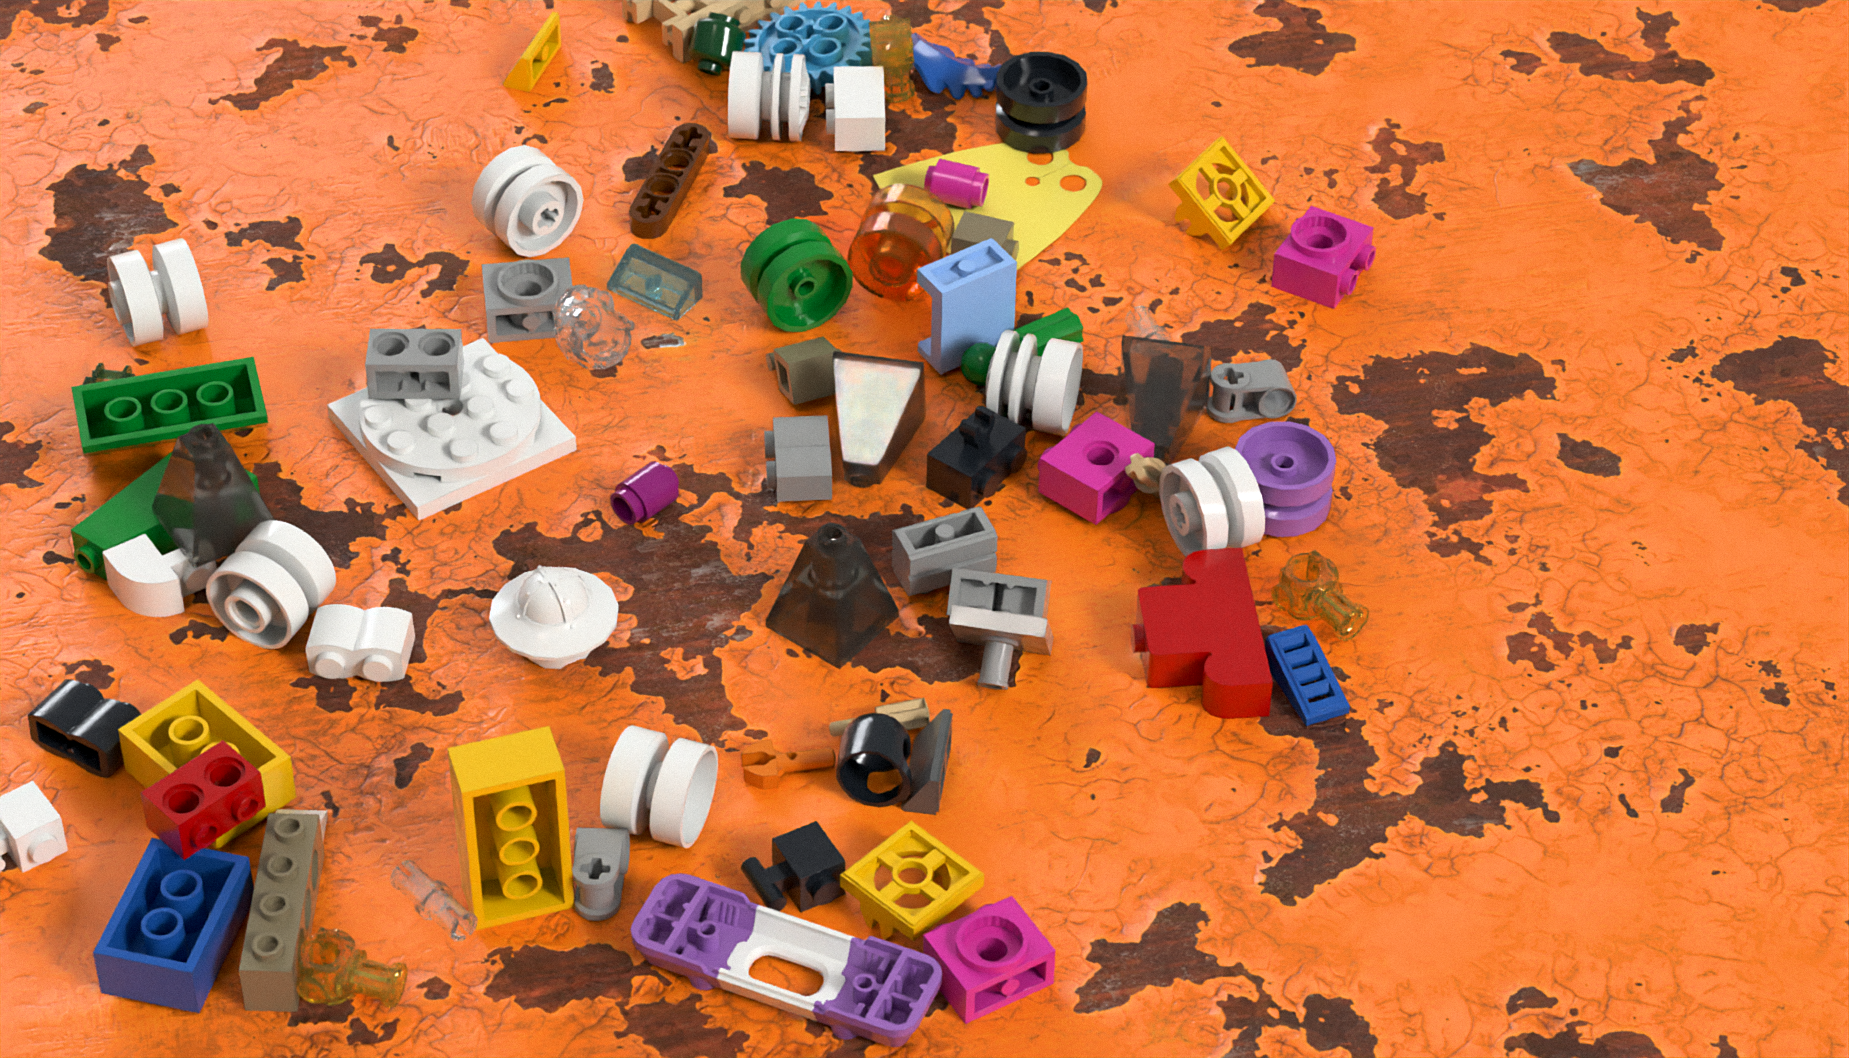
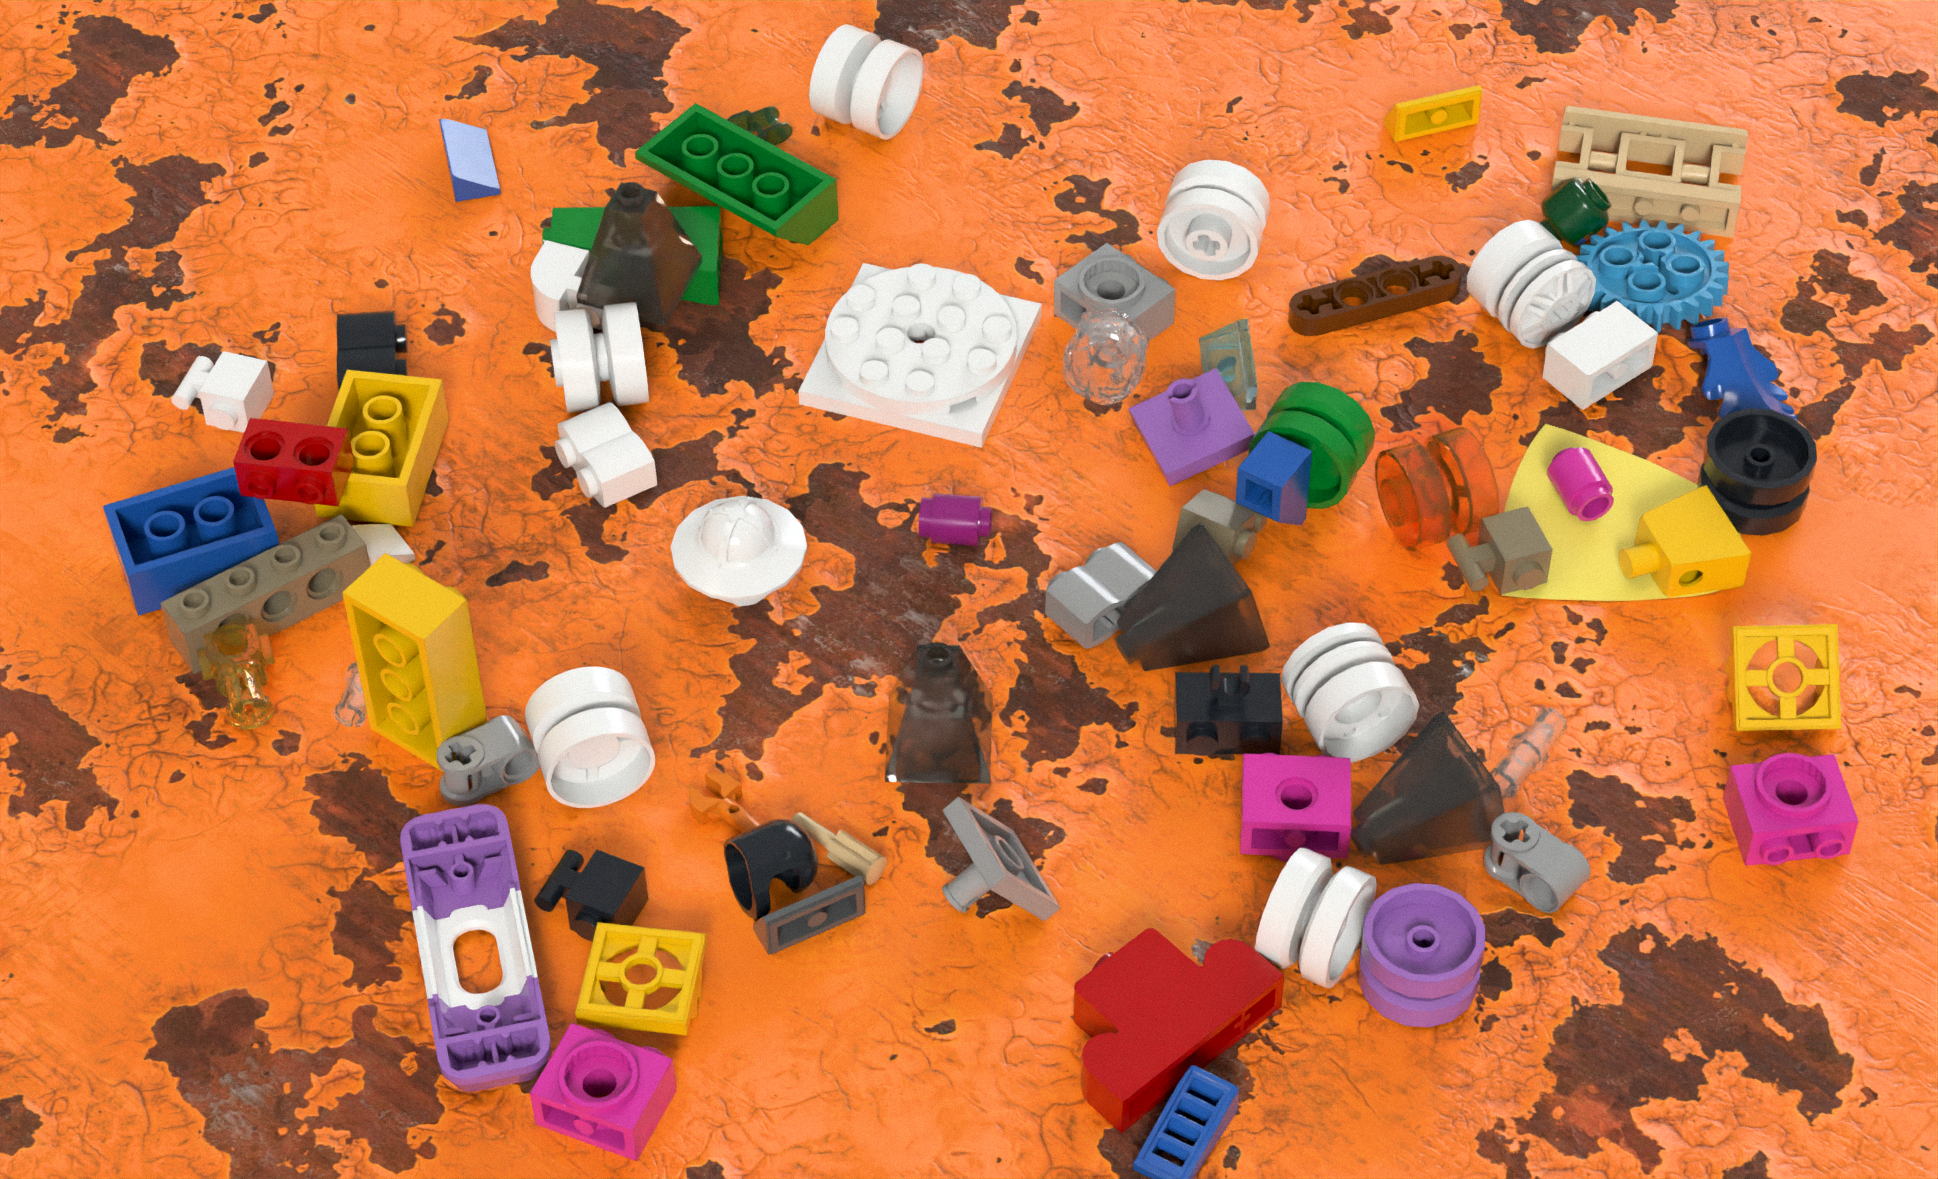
camera: 55 degrees right, 5 degrees up
light grey brick [365,329,464,399] -> none
clear yellow connector [869,15,916,103] -> none
light grey brick [892,506,998,596] -> none
light blue panel [917,238,1017,375] -> none
light grey brick [946,568,1052,618] -> none
green piece [960,307,1084,386] -> none
tan axle [1125,453,1166,499] -> none
clear yellow connector [1271,550,1369,641] -> none
none -> medium lavender tile [1128,368,1255,487]
none -> blue slope [1235,431,1312,525]
none -> yellow torso [1618,485,1751,597]

